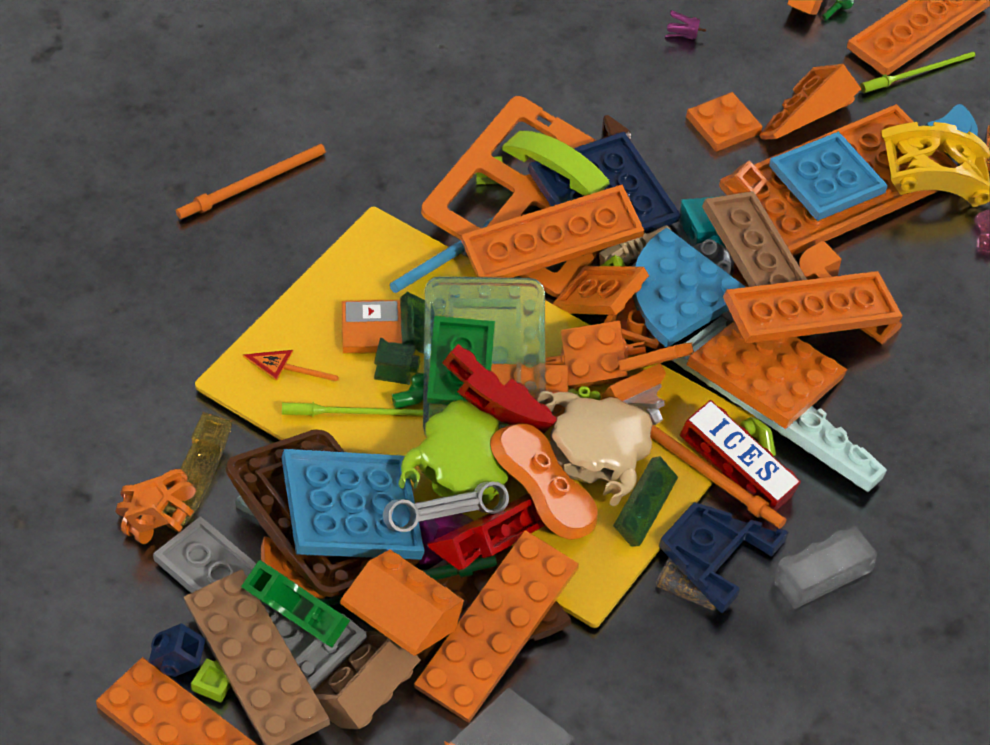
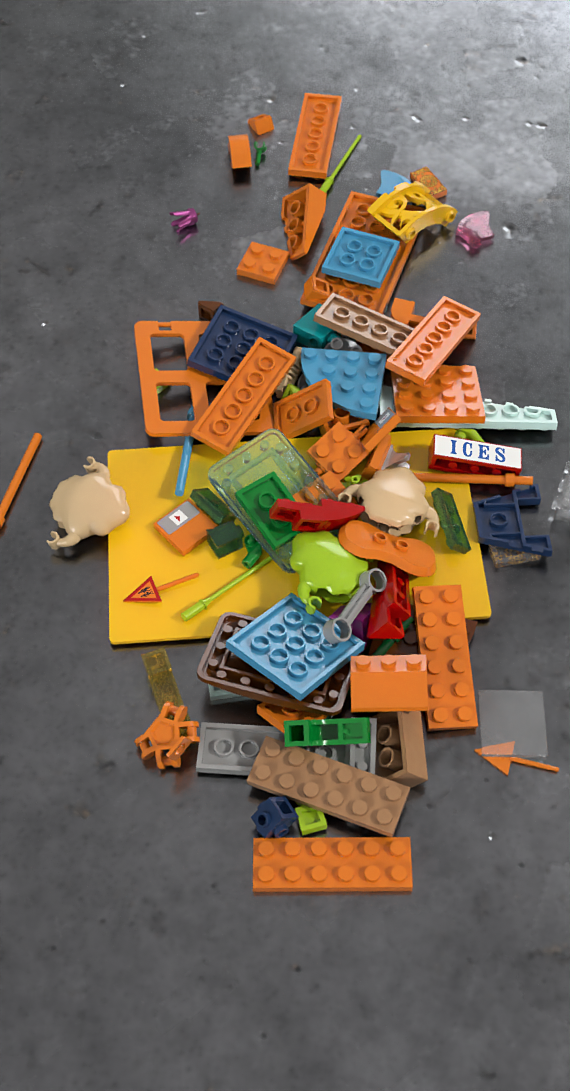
camera: 35 degrees left, 5 degrees up
lime slope [502,131,609,196] -> none
none -> tan piece [46,456,130,550]

